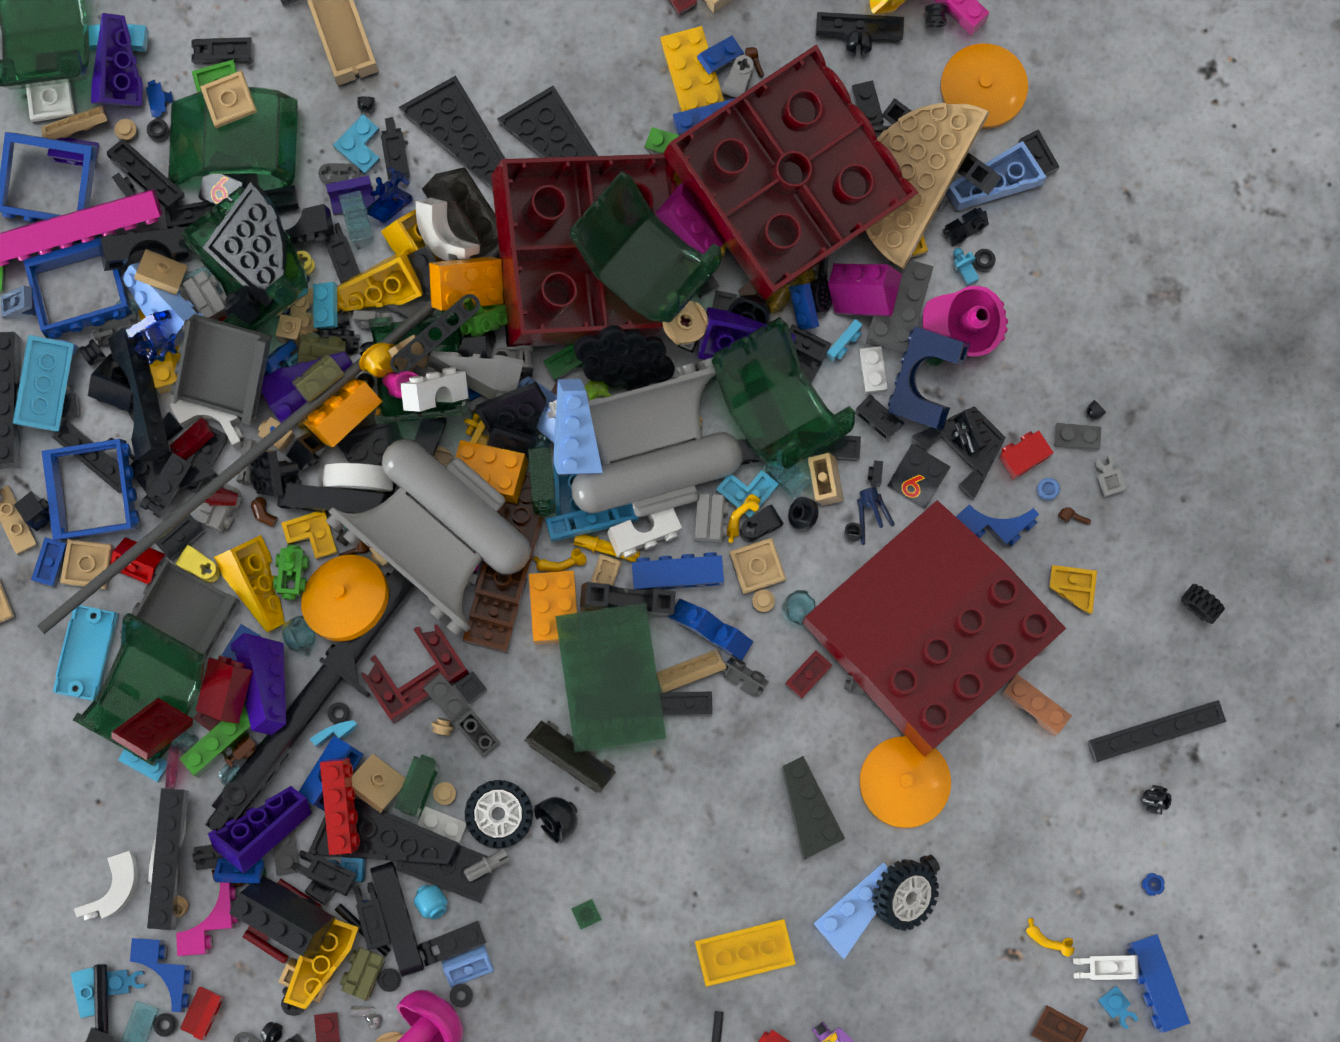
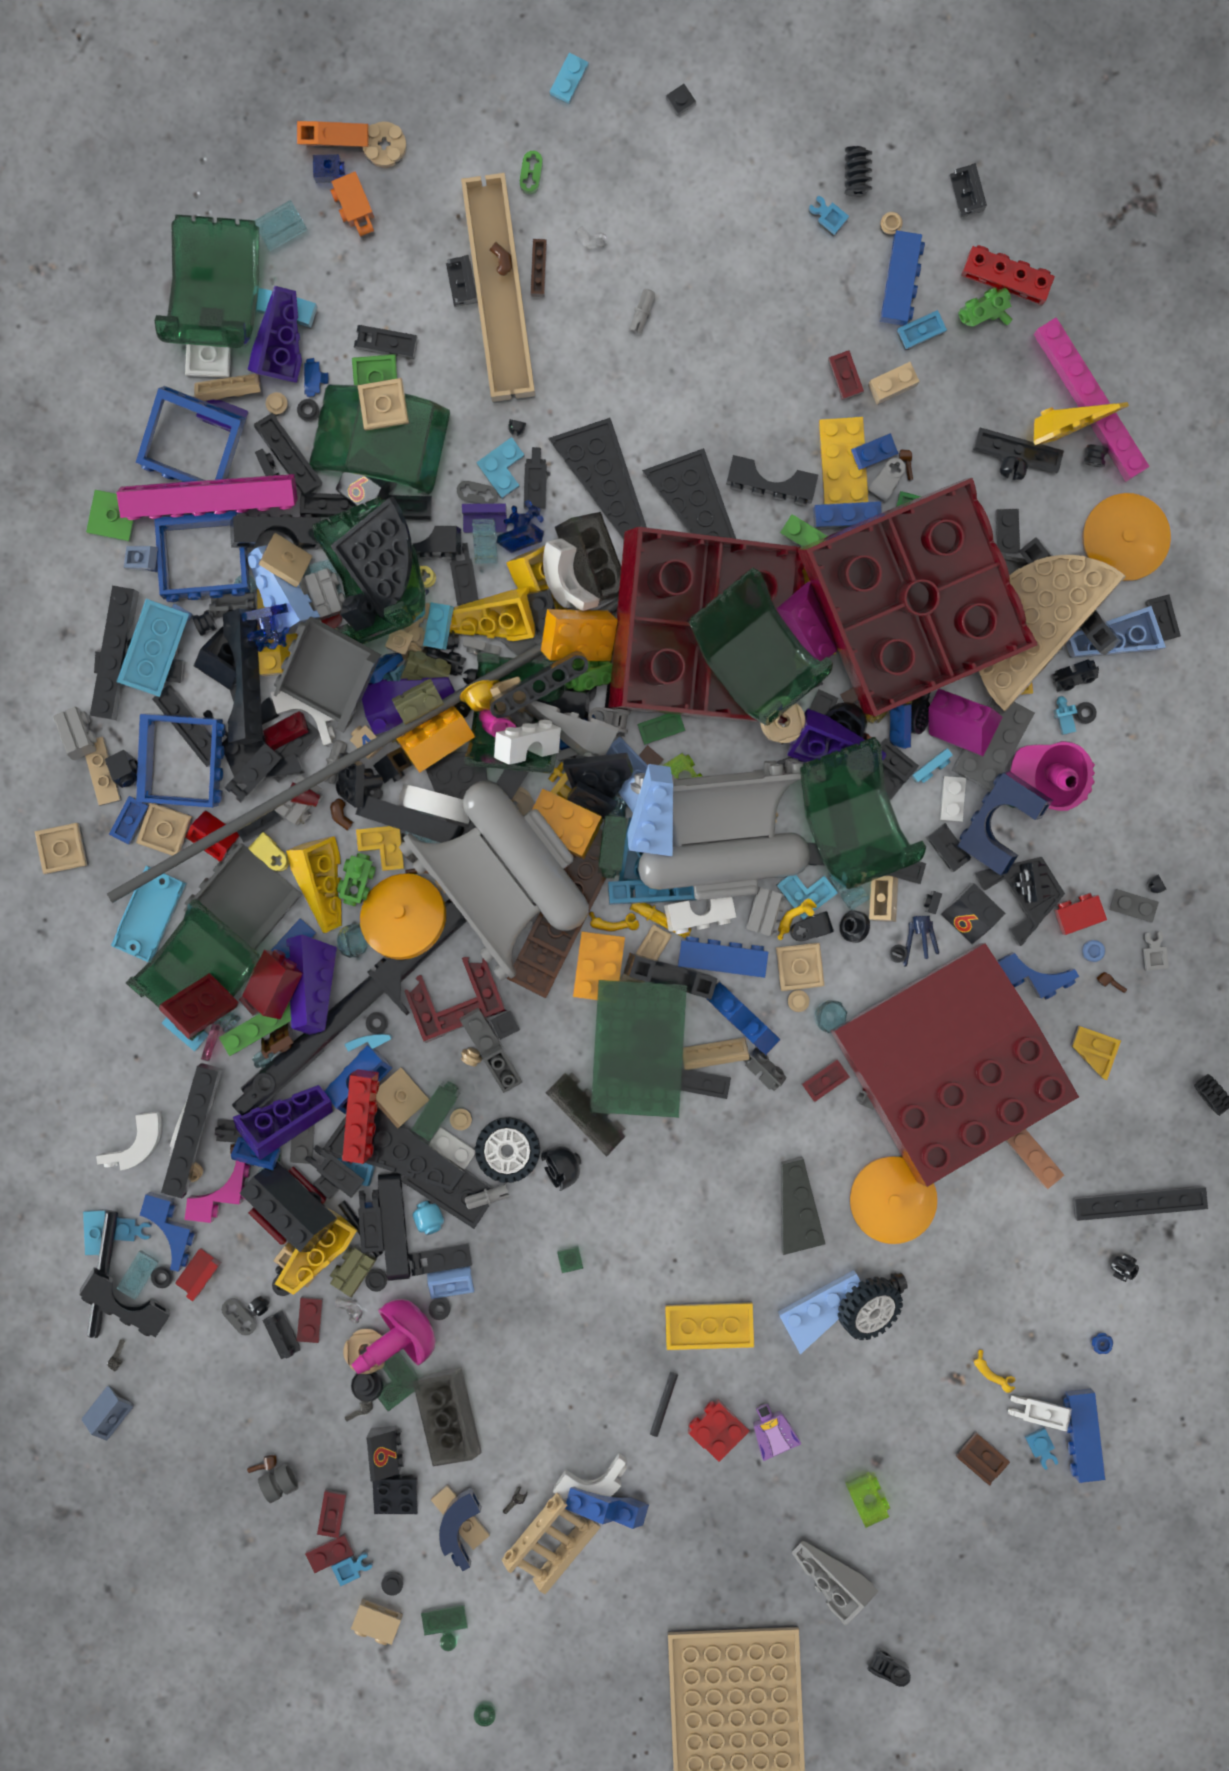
camera: 10 degrees right, 10 degrees up
black plate [573,325,675,391] -> none
none -> black arch [726,455,818,506]

